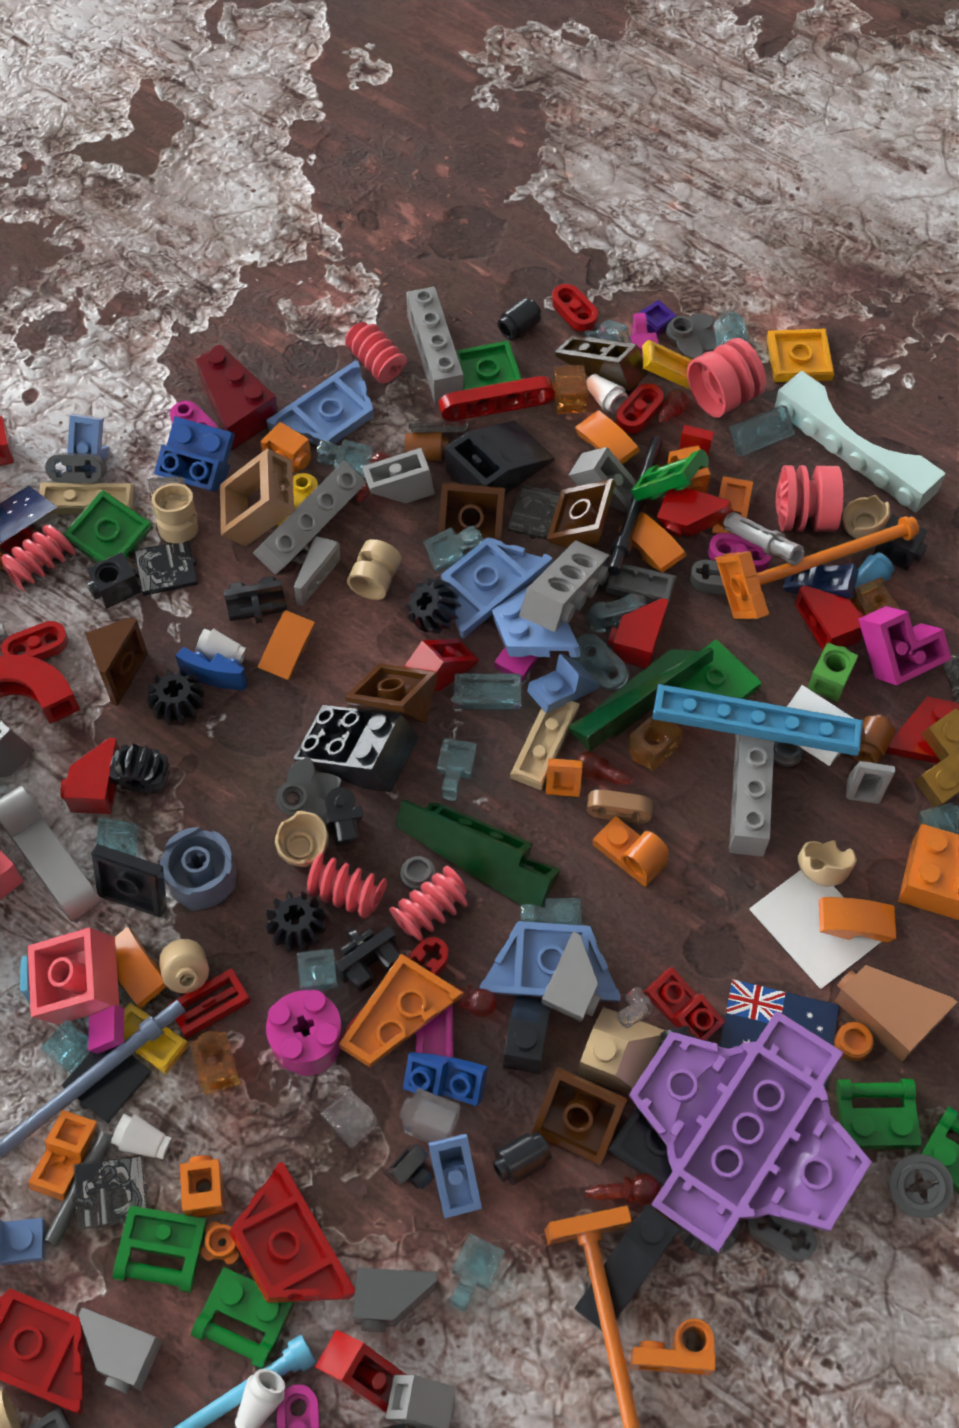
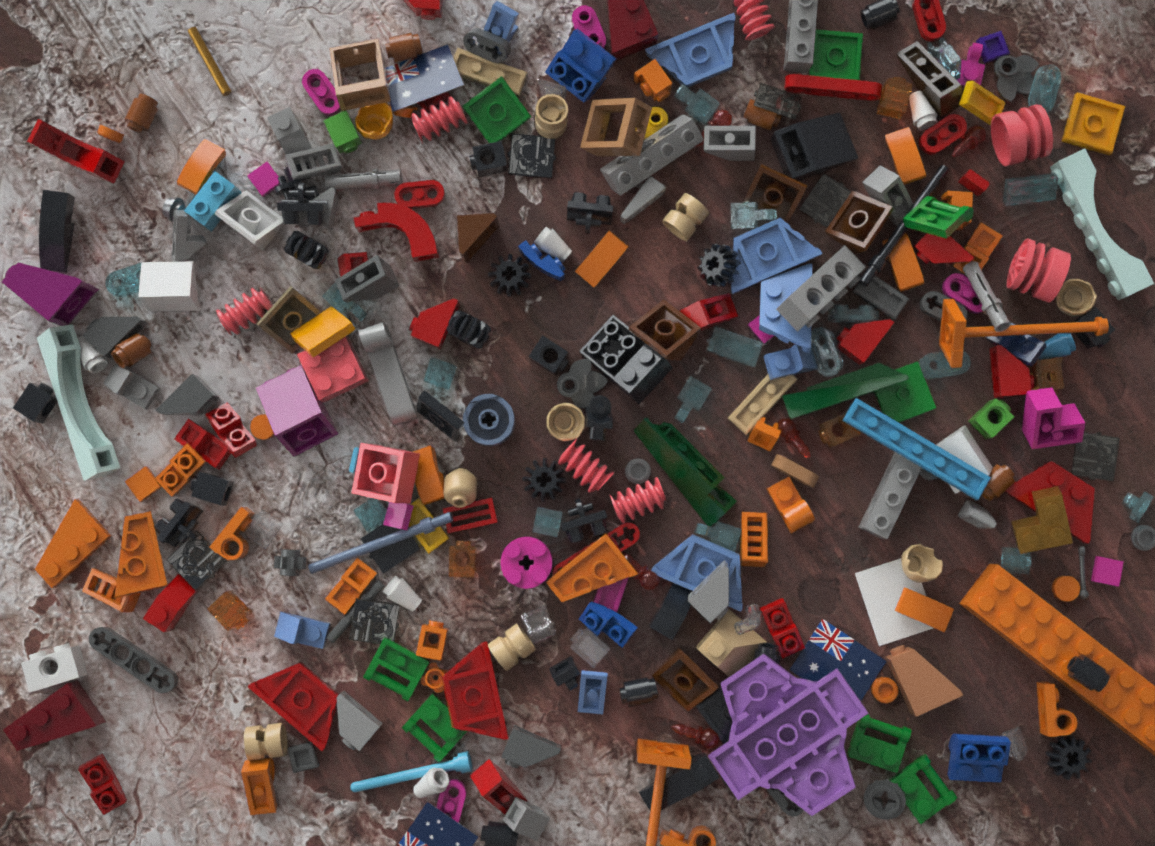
camera: 20 degrees right, 25 degrees up
clear light blue plate [450,1233,505,1313] -> none
none -> tan wheel [488,623,536,671]
none -> black brick [529,335,570,375]
none -> orange slope [740,512,768,567]
none -> clear light blue plate [919,351,971,379]

